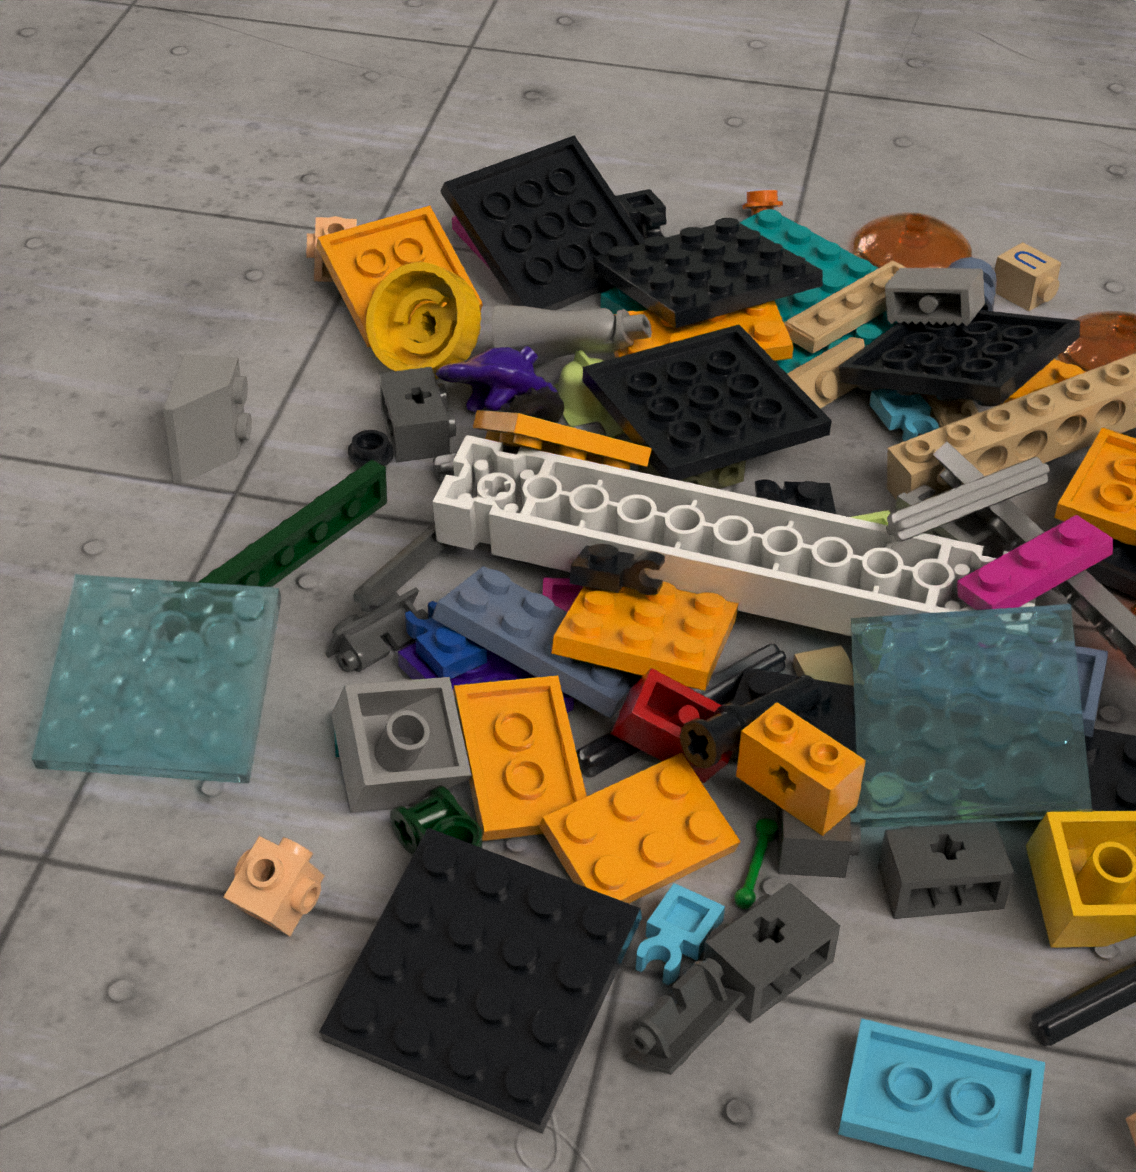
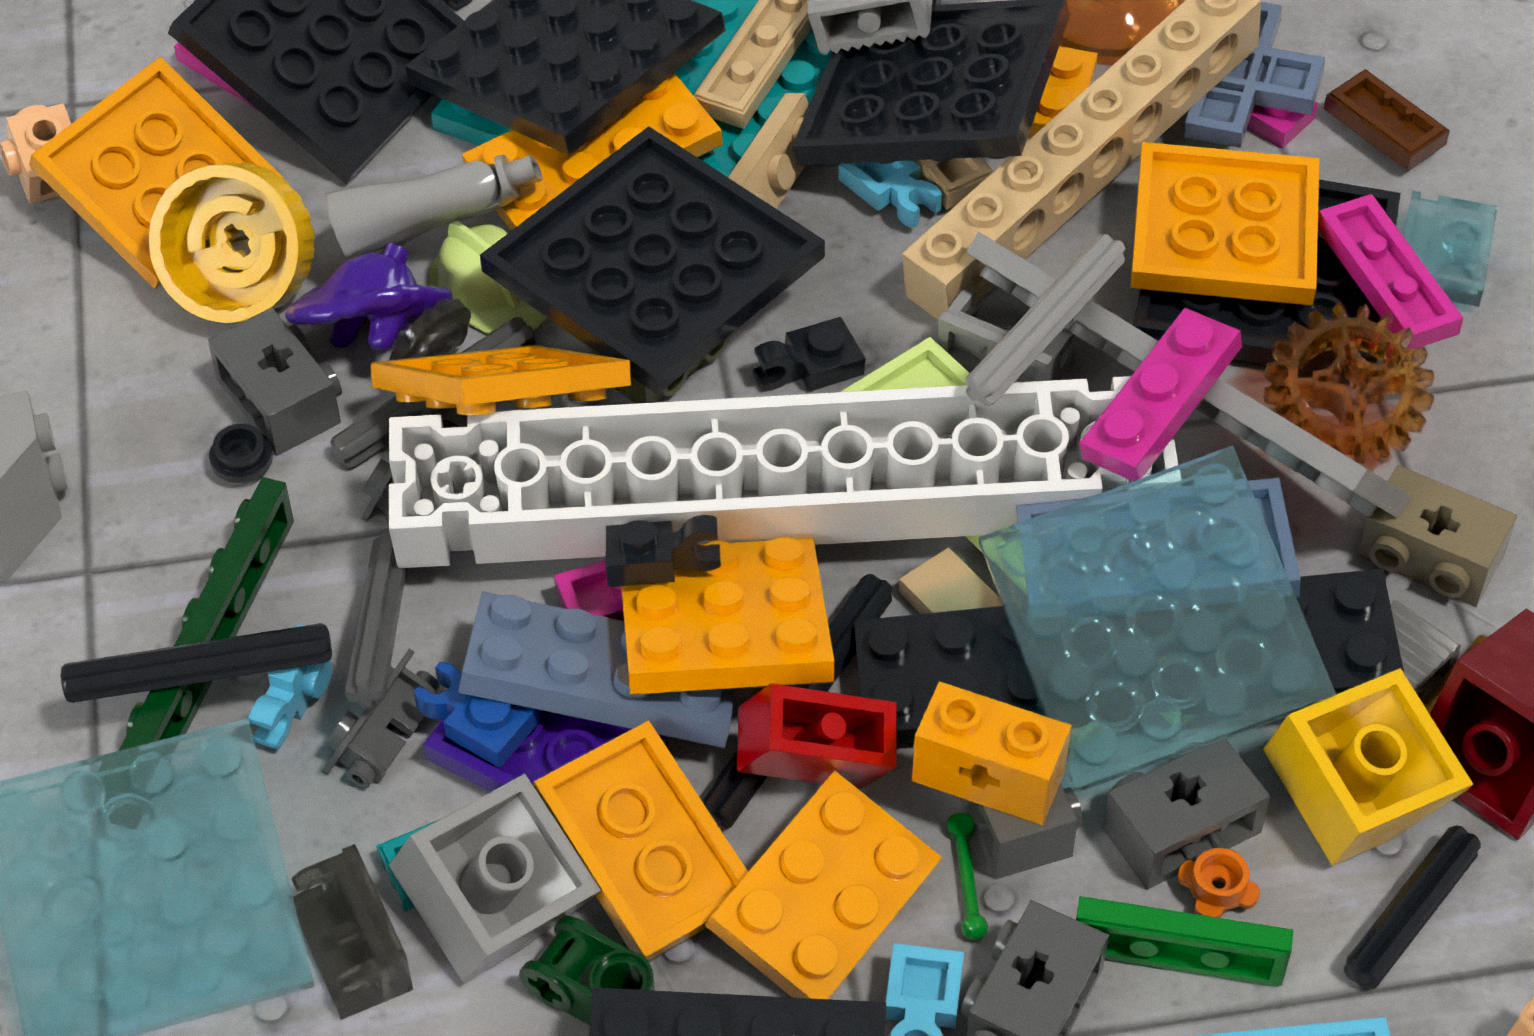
camera: 20 degrees left, 10 degrees up
black pin [680,675,822,769] -> none
none -> black axle [60,623,332,703]
none -> medium azure plate [248,624,332,750]
none -> clear smoke hinge [289,844,413,1020]
none -> green tile [1076,896,1293,987]
none -> orange plate [1178,848,1260,918]

